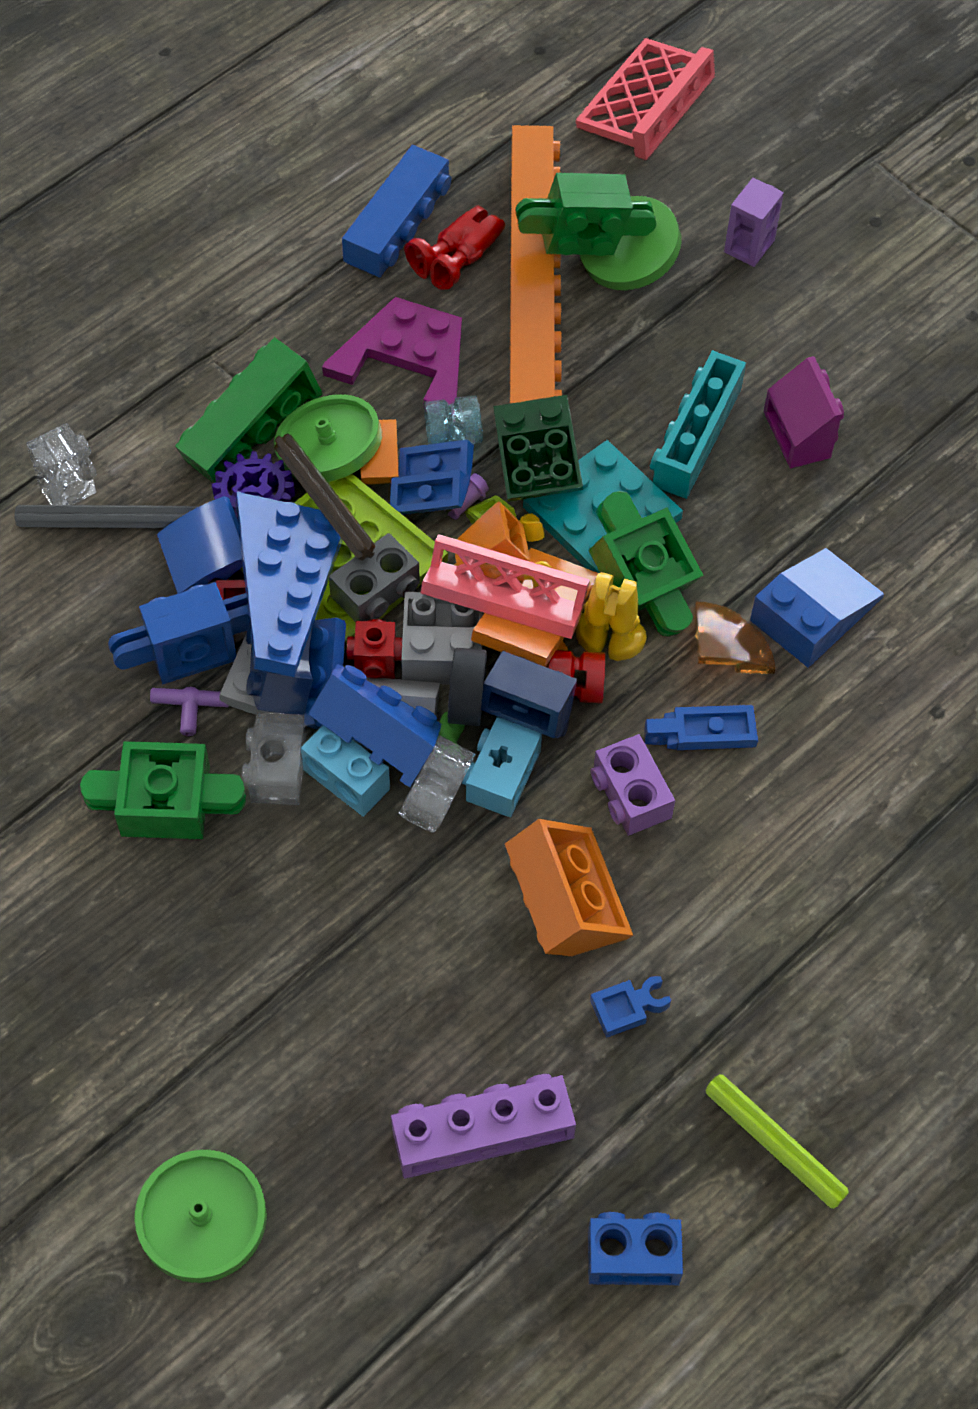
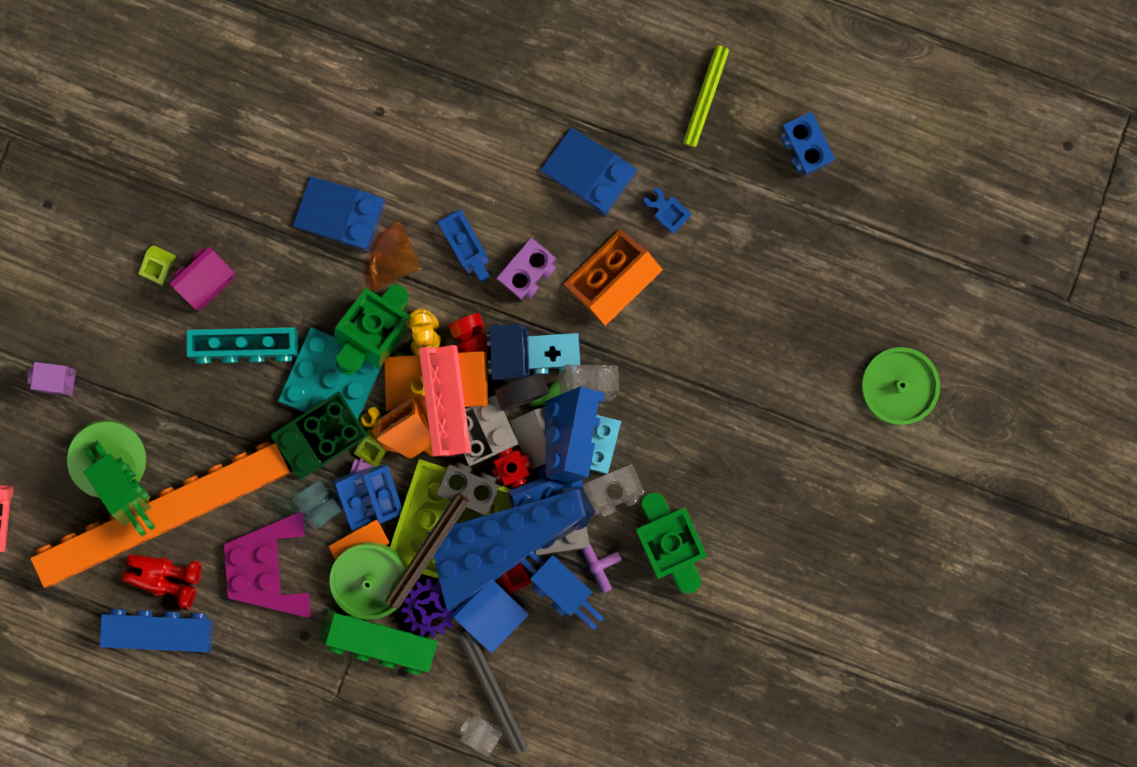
camera: 115 degrees left, 25 degrees up
medium lavender brick [391,1074,576,1179] -> none
none -> lime slope [138,245,176,285]
none -> blue slope [540,128,637,217]

